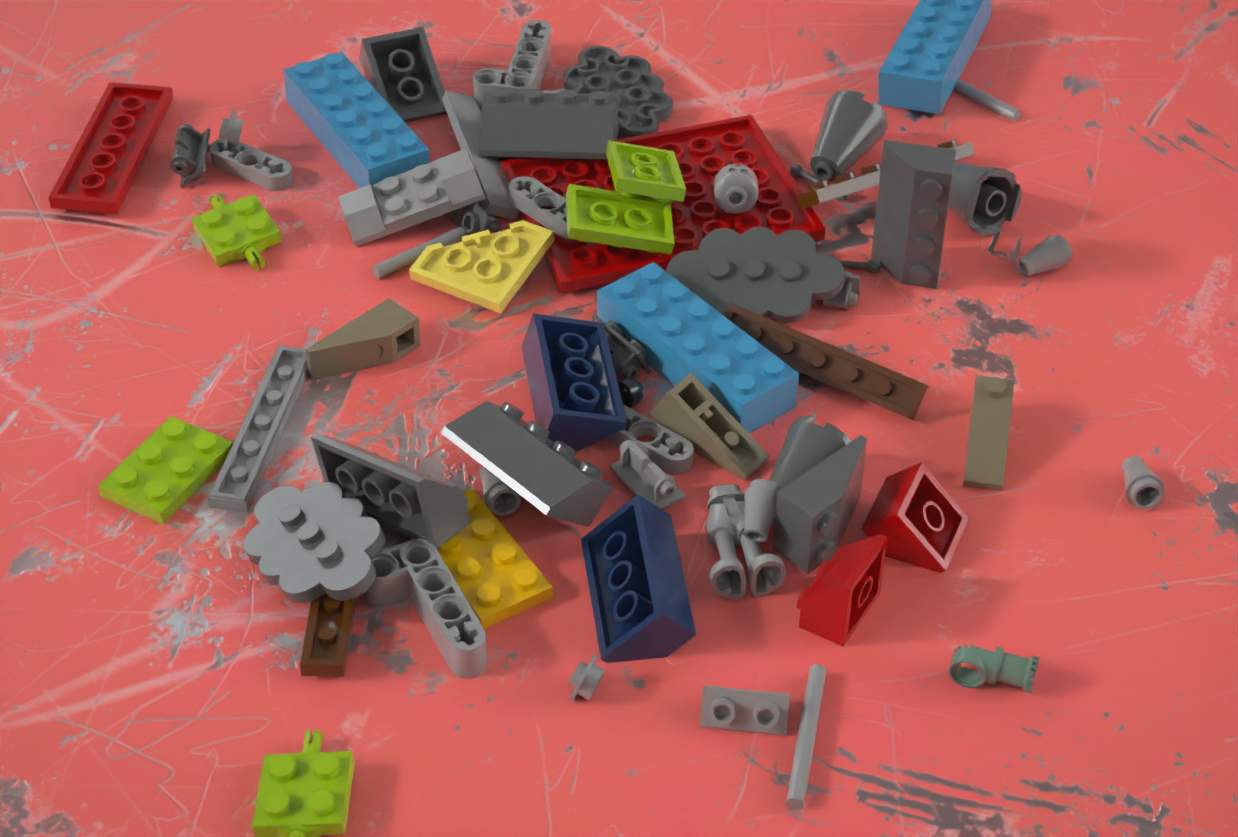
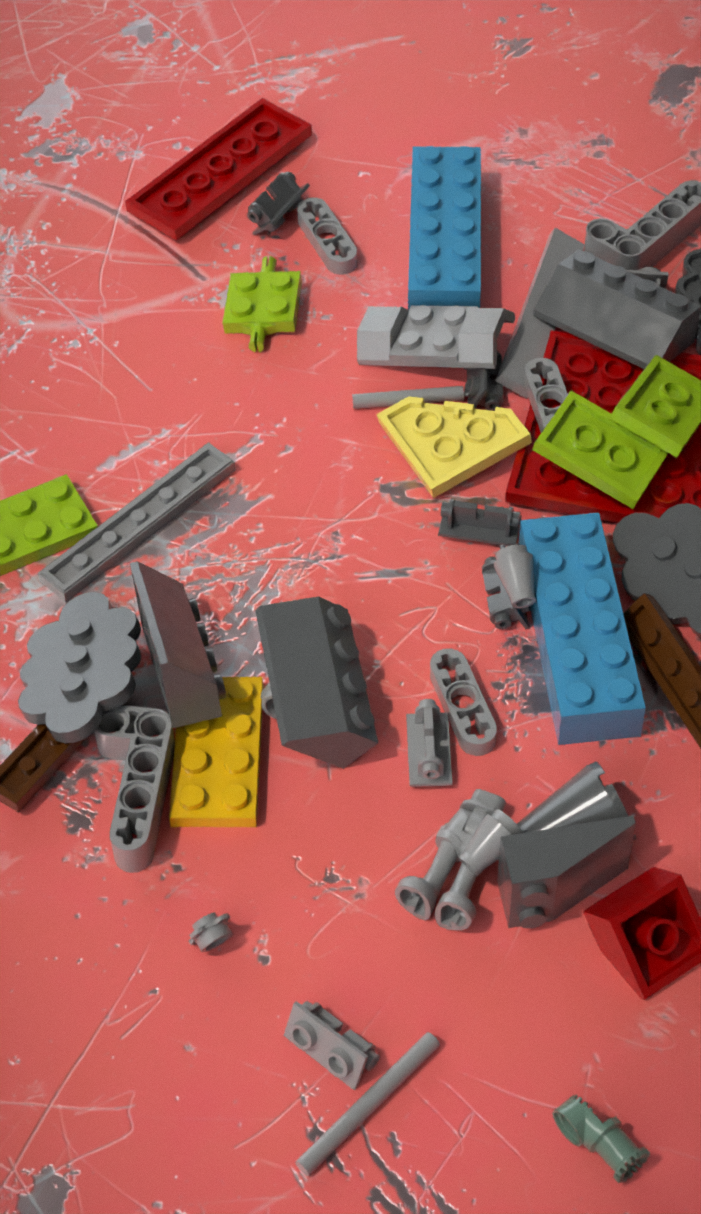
camera: 35 degrees right, 10 degrees up
light grey plate [219,110,244,149] -> none
dark tan slope [306,298,421,380] -> none
dark grey slope [359,27,447,122] -> none
dark blue slope [521,313,627,452] -> none
dark blue slope [581,494,696,663] -> none
black hinge [617,378,643,408] -> none
dark tan slope [650,373,770,480] -> none
red slope [796,534,887,646] -> none
none -> dark grey hinge [438,498,522,546]
none -> light grey cone [494,545,536,608]

